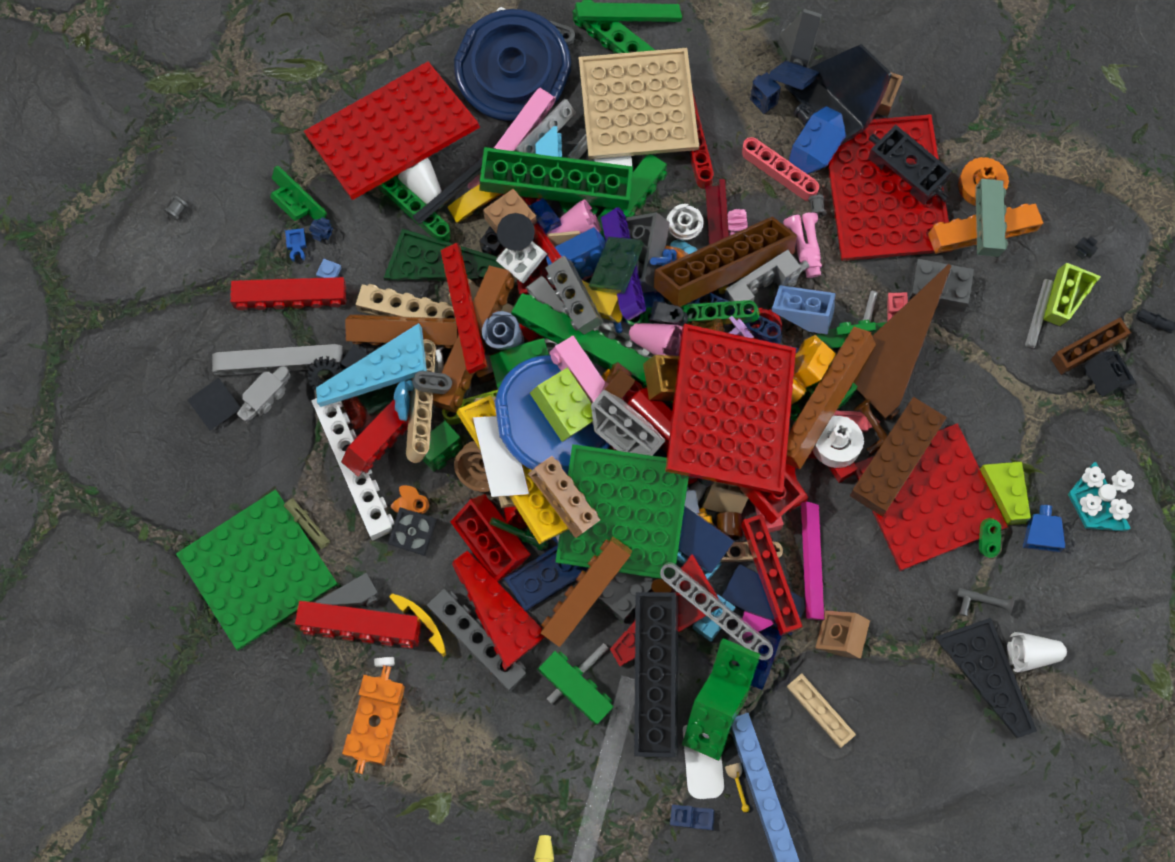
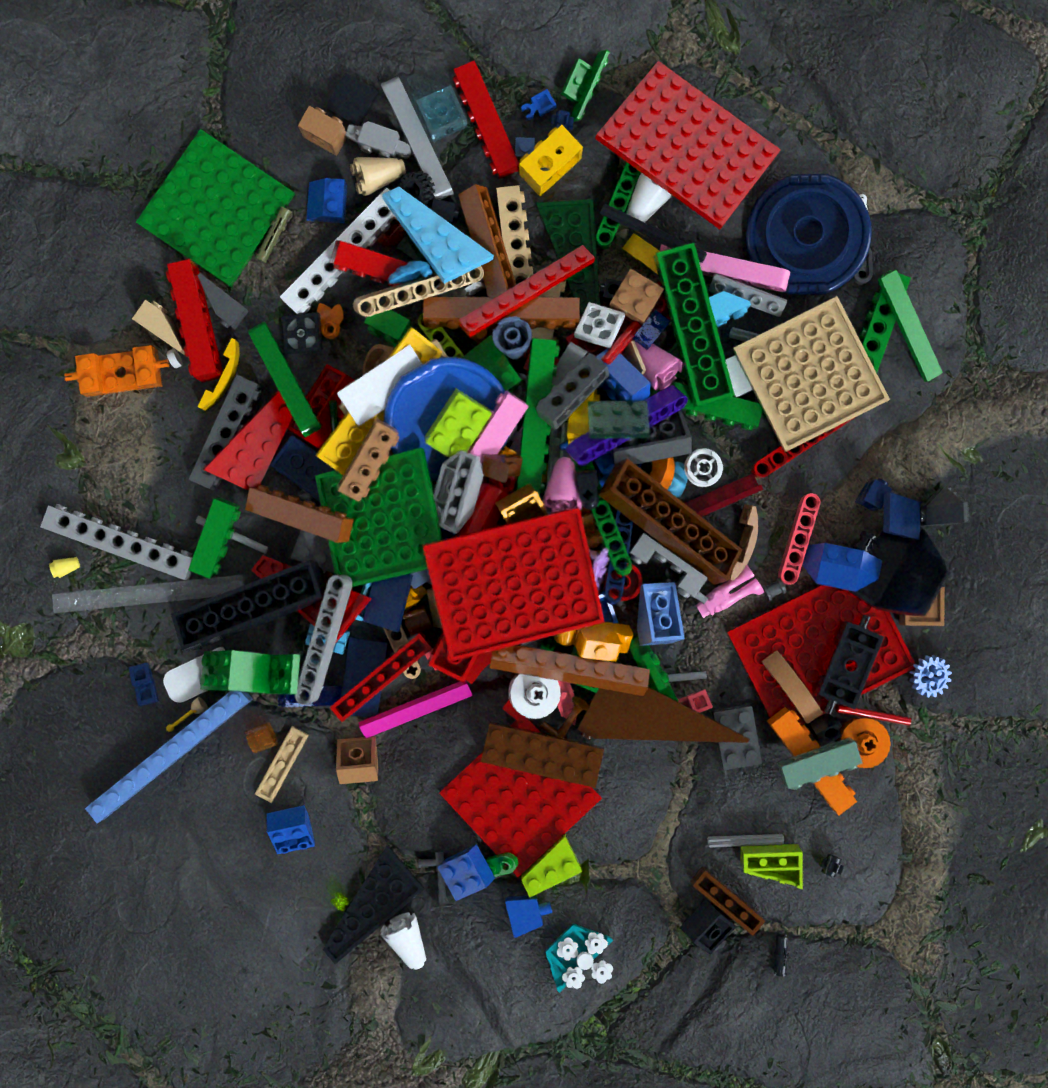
camera: 75 degrees right, 15 degrees up
dark grey plate [412,371,452,394] -> none
black tile [497,213,535,252] -> none
blue piece [650,249,677,266] -> none
bright pink gear [728,209,748,236] -> none
dark pink slope [737,611,774,642] -> none
none -> light grey brick [40,504,193,580]
none -> tan slope [132,300,189,358]
none -> clear orange piece [246,722,277,754]
none -> green beam [248,322,322,438]
none -> blue slope [267,805,315,854]
none -> medium nougat brick [298,106,347,156]
none -> blue slope [306,178,347,223]
none -> clear neon green bush [330,892,350,911]
none -> tan cone [350,157,406,196]
none -> clear light blue brick [416,85,468,142]
none -> blue brick [437,844,495,901]
none -> yellow piece [519,125,583,197]
none -> medium nougat slope [729,504,758,581]
none -> medium nougat slope [761,650,823,724]
none -> black brick [809,713,842,747]
none -> red piece [836,705,911,725]
none -> light blue gear [910,655,952,698]

